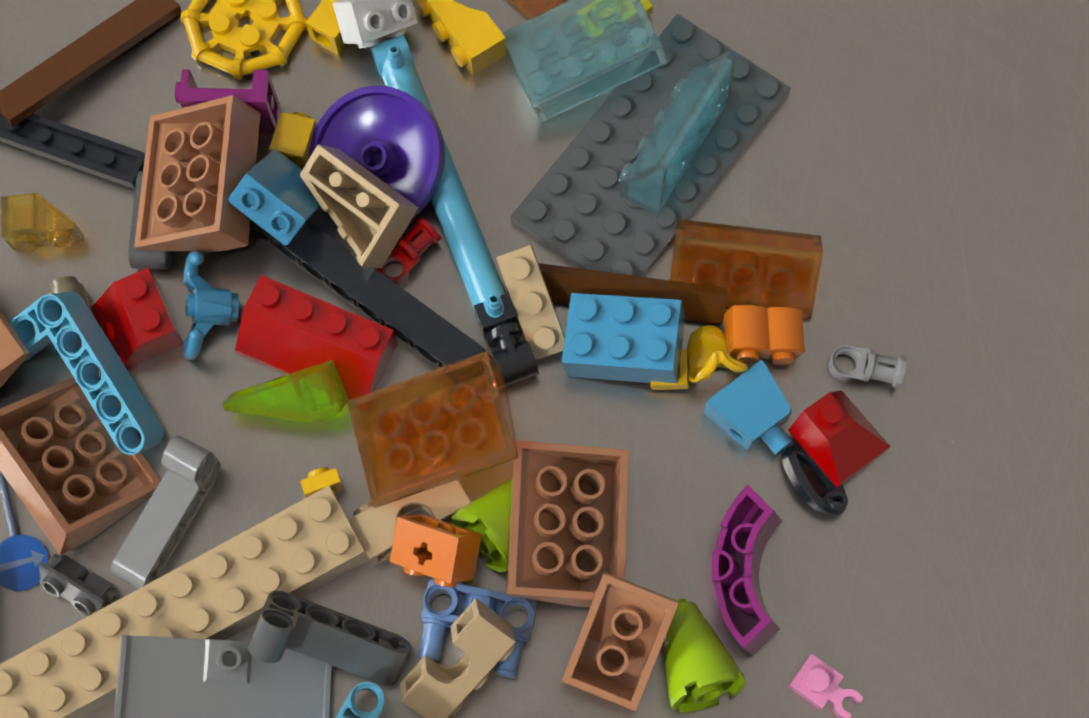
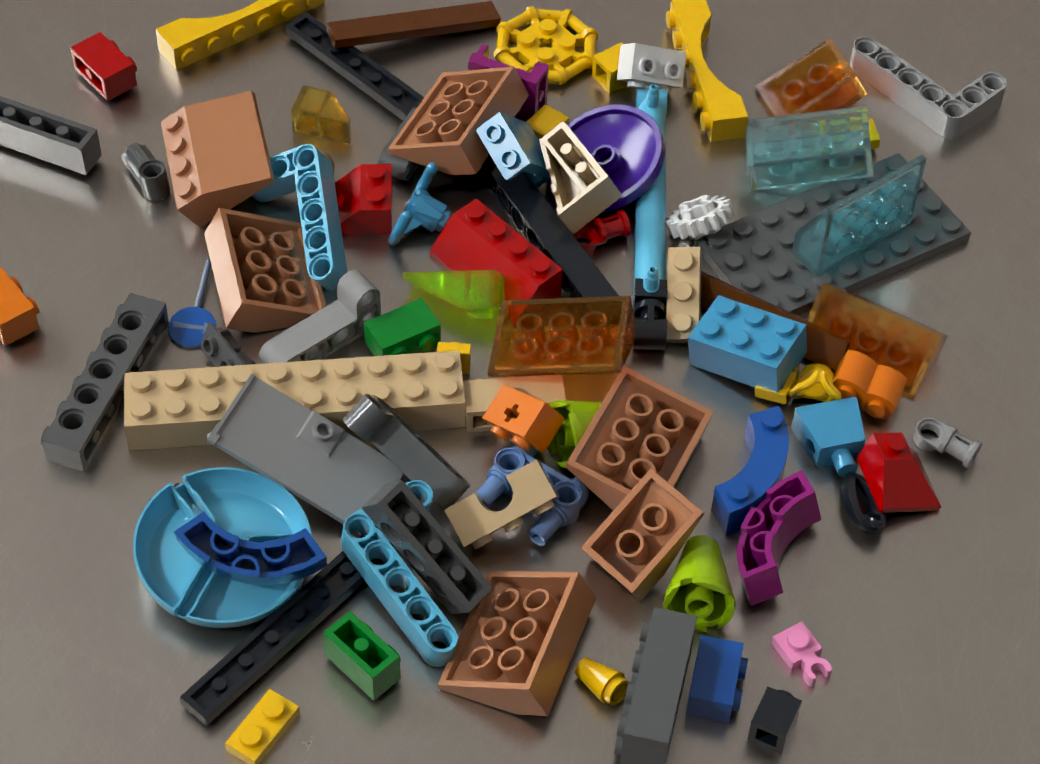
camera: 20 degrees right, 20 degrees down
none -> green brick [364,298,441,356]
none -> white gear [665,195,734,240]
none -> blue brick [711,406,789,536]

